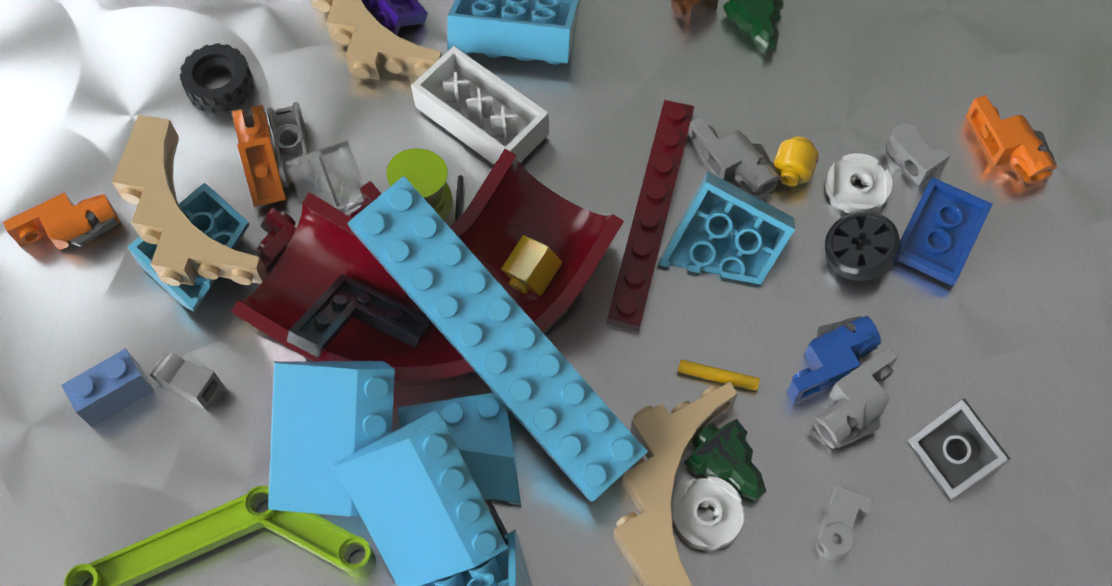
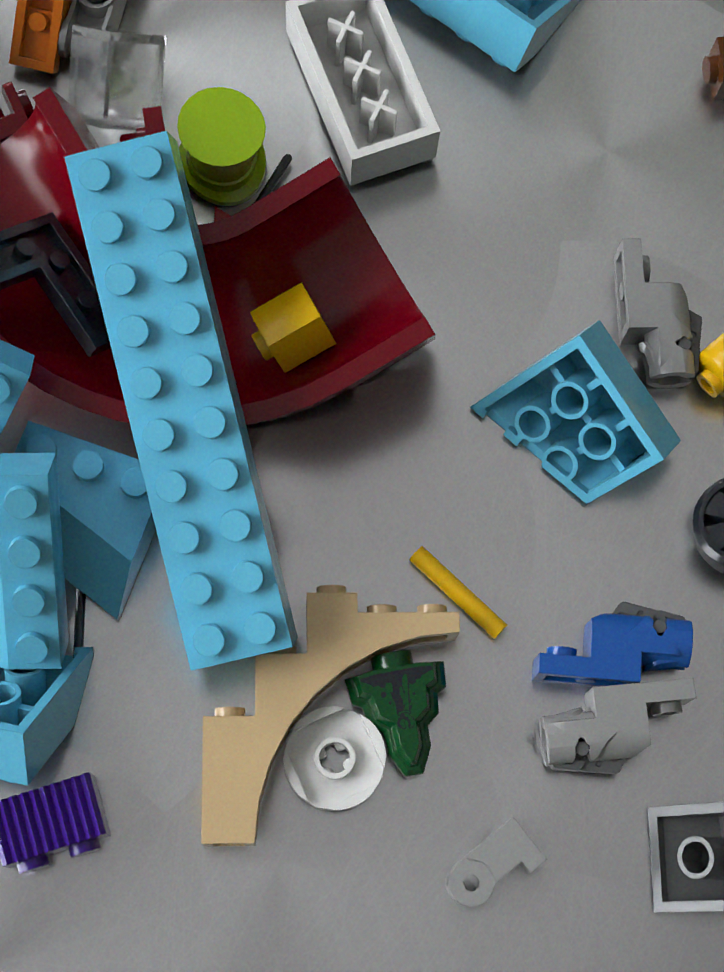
camera: 20 degrees right, 10 degrees up
dark red plate [607,100,695,331] -> none

